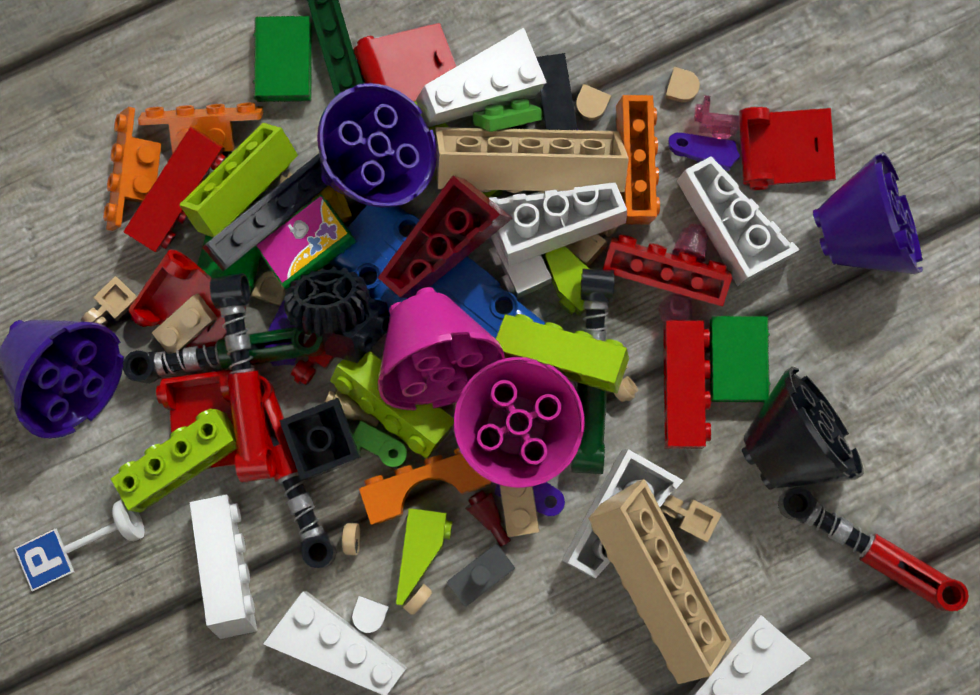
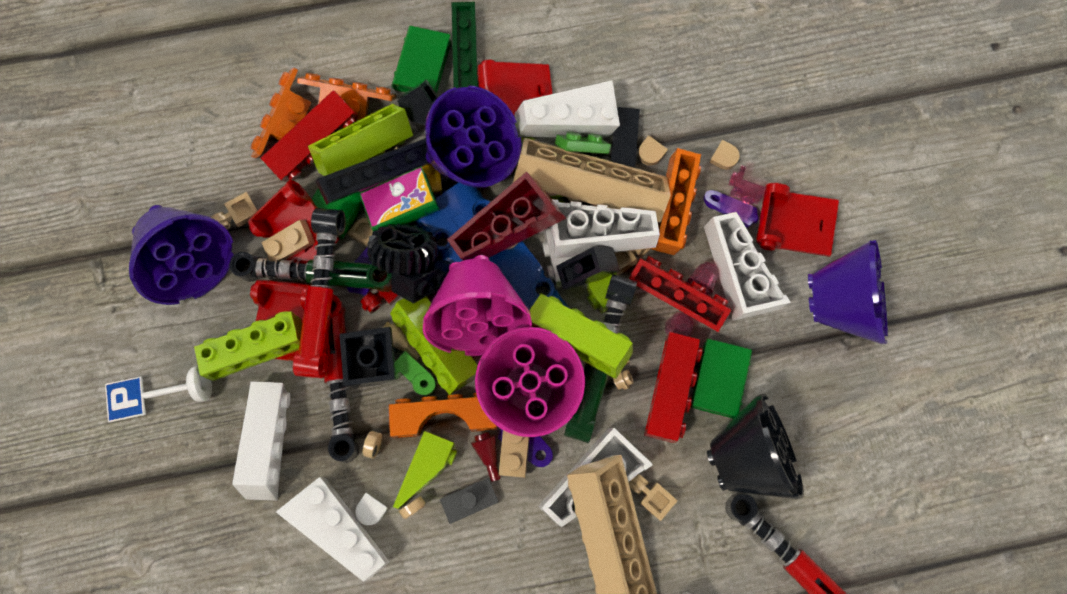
camera: 10 degrees right, 5 degrees down
none -> black slope [397,80,438,125]
none -> black slope [556,247,620,290]

